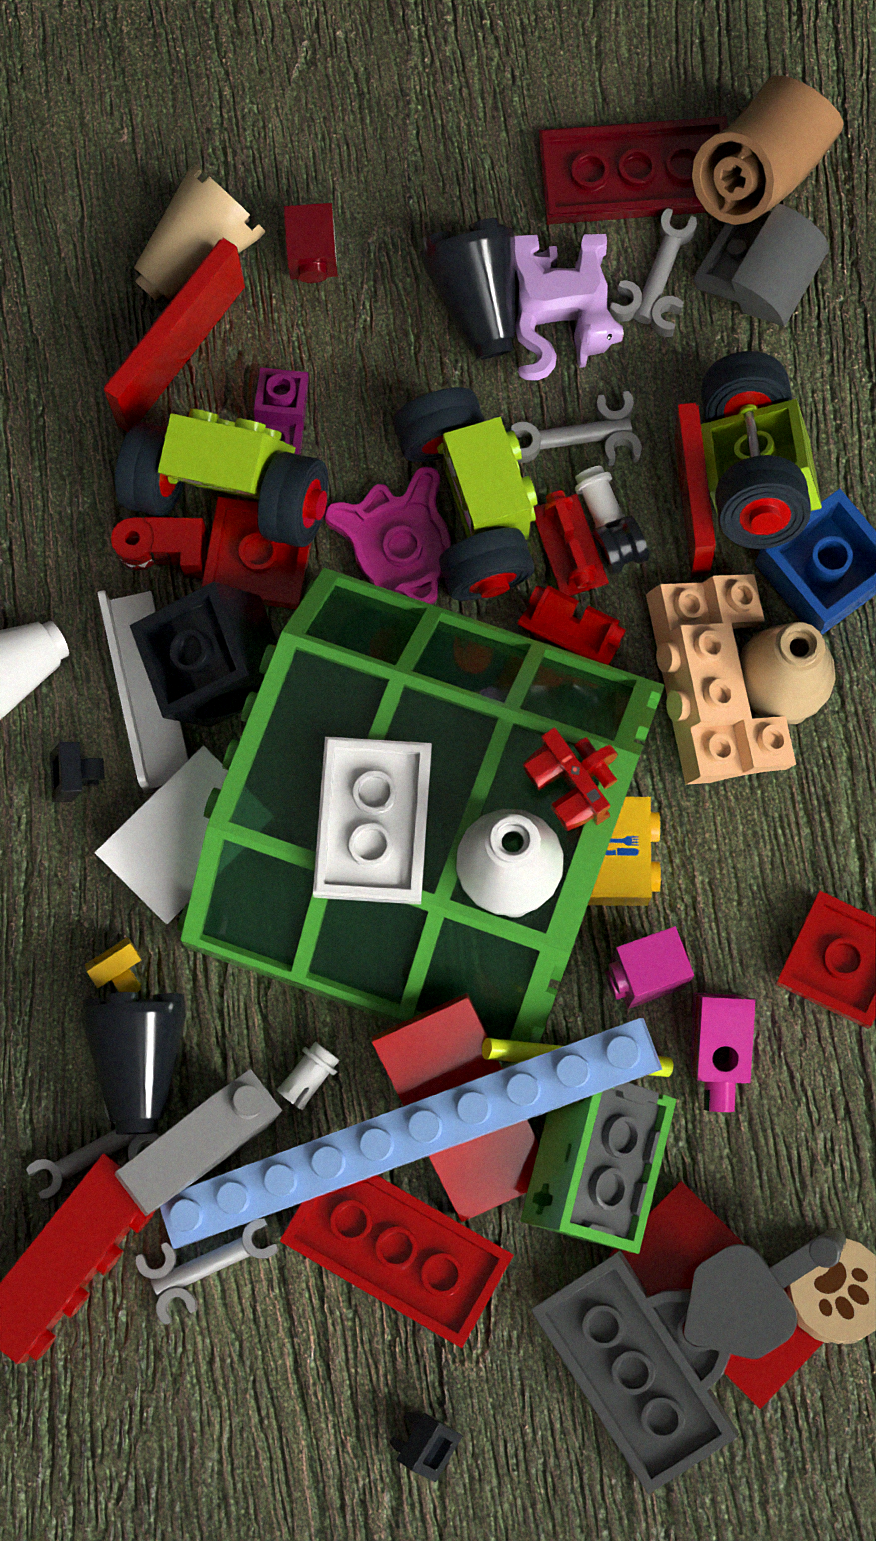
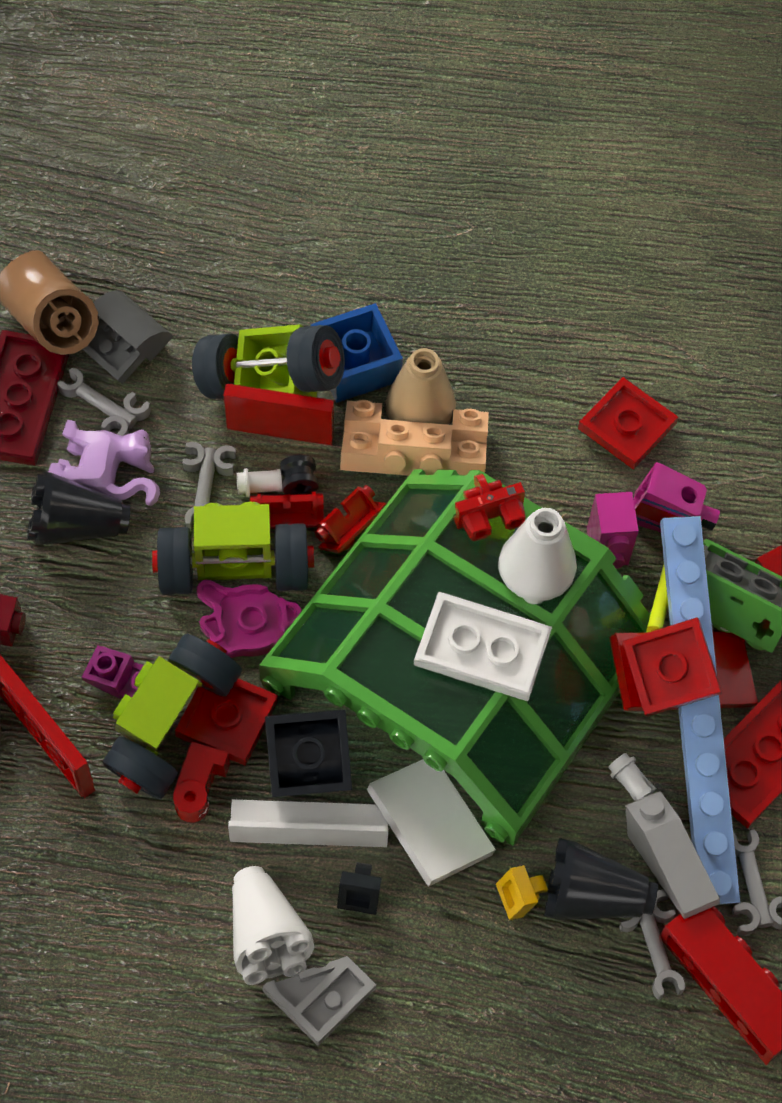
camera: 80 degrees left, 15 degrees down
none -> red plate [623,617,722,717]

